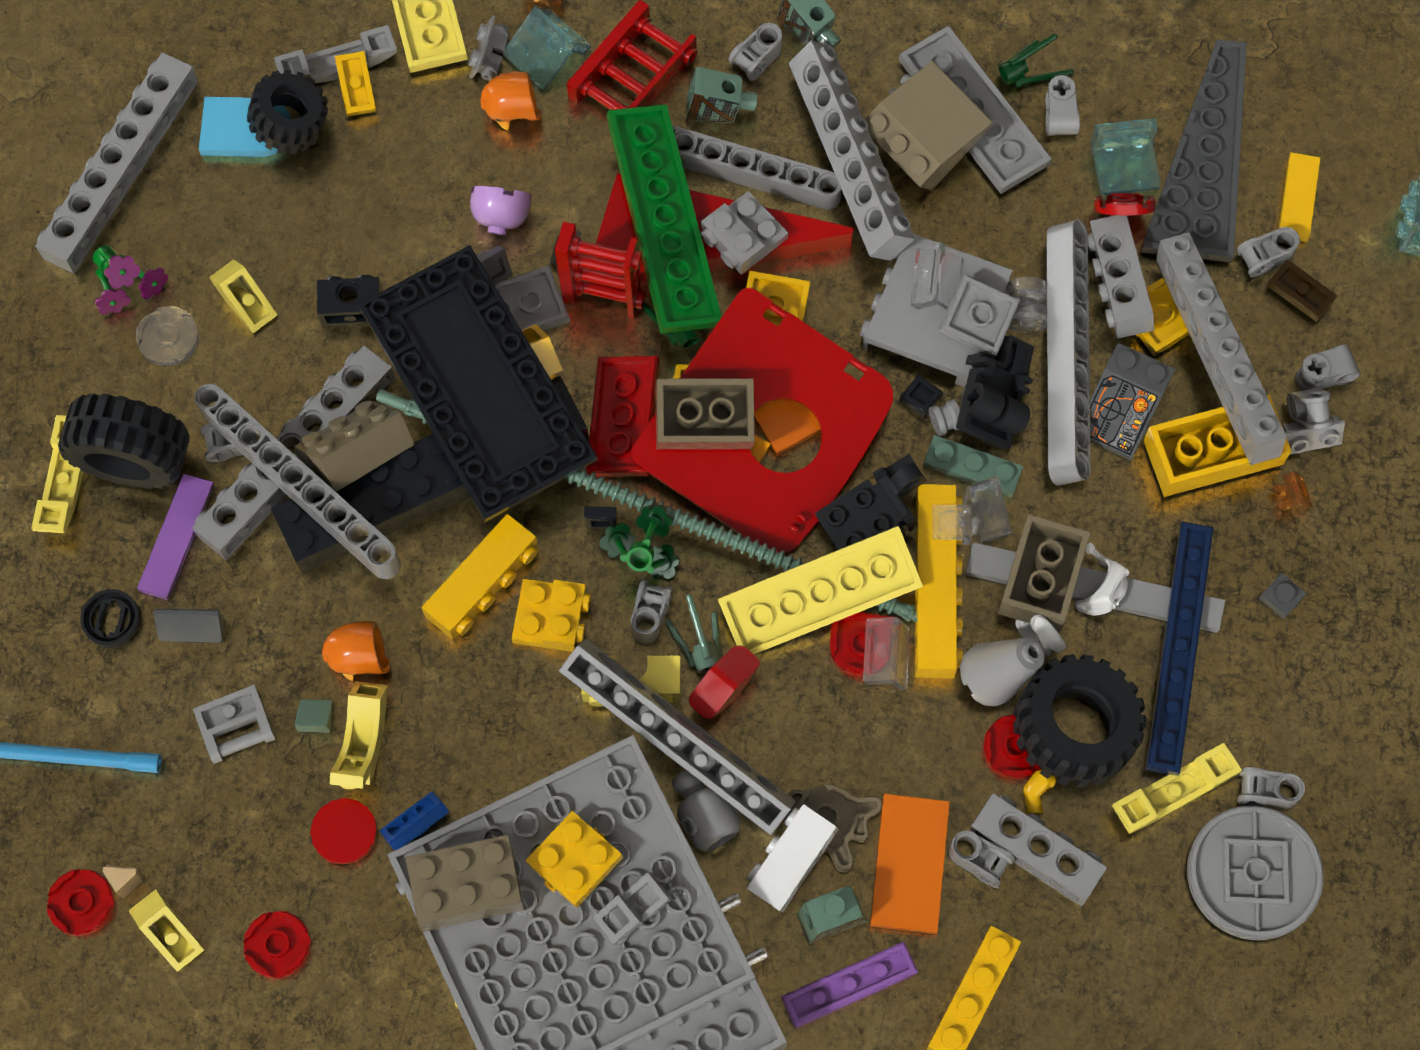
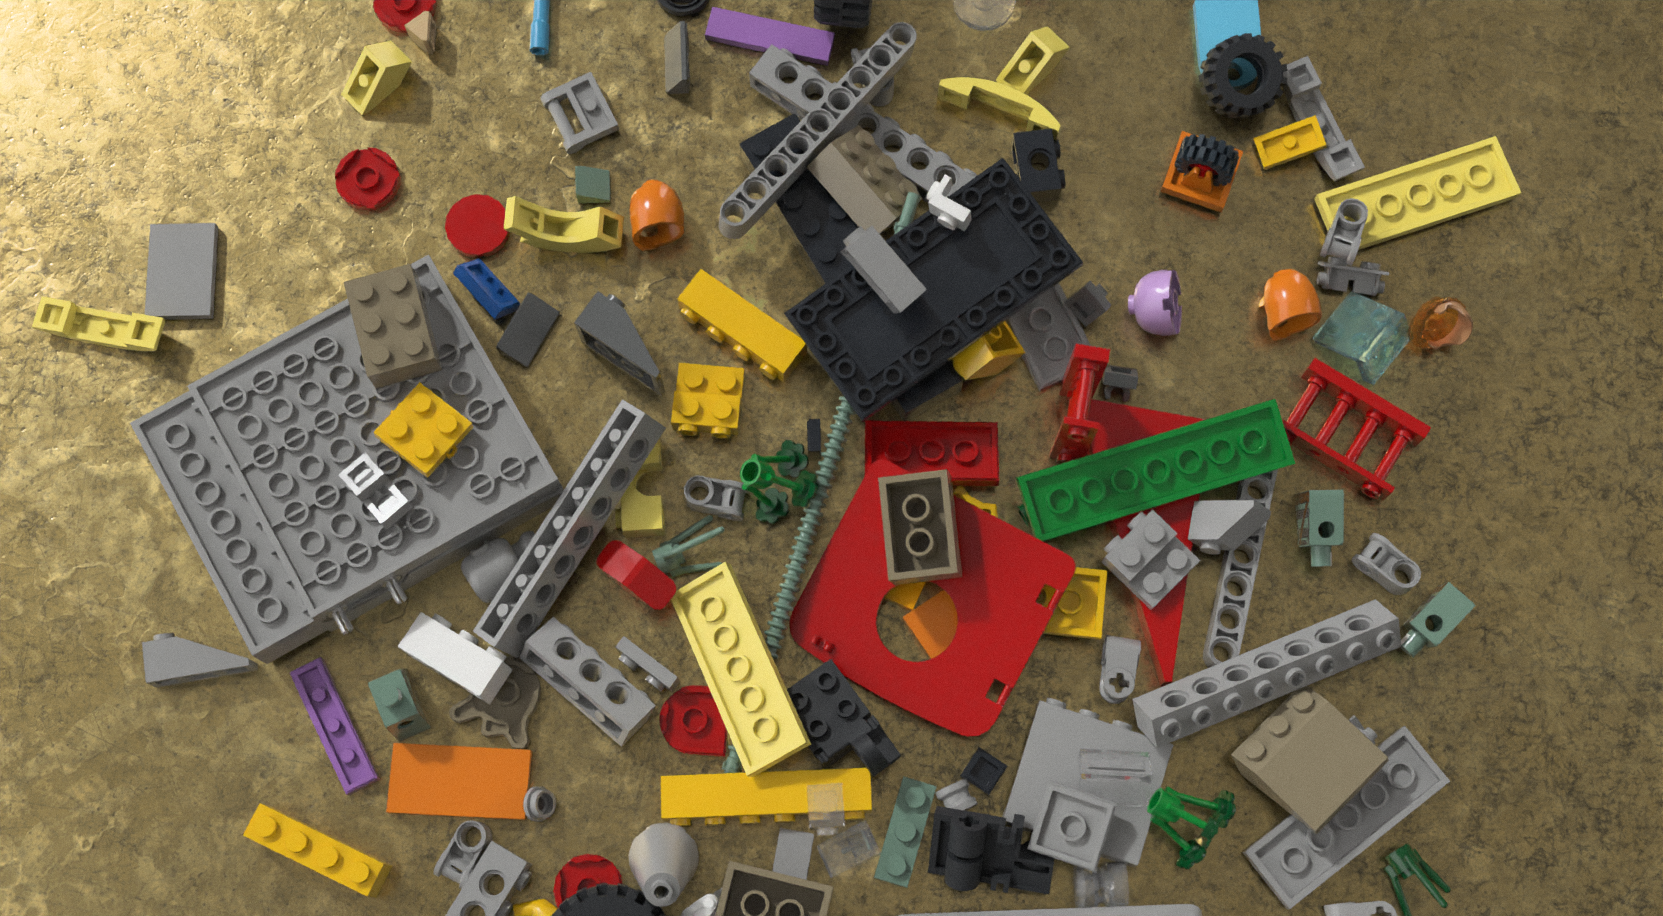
camera: 85 degrees right, 5 degrees up
clear panel [863,617,910,690] -> none
none -> dark grey slope [496,292,560,368]
none -> light grey brick [520,617,656,747]
none -> light grey plate [523,786,556,822]
none -> dark grey slope [574,291,665,396]
none -> light grey plate [615,636,680,693]
none -> light grey window [841,226,927,313]
none -> white bracket [926,175,971,231]
none -> light yellow slope [937,77,1061,140]
none -> light grey piece [1099,635,1141,704]
none -> plant [1147,786,1236,870]
none -> plate [1160,131,1243,213]
none -> light grey slope [1188,500,1271,554]
none -> light grey piece [1320,198,1368,266]

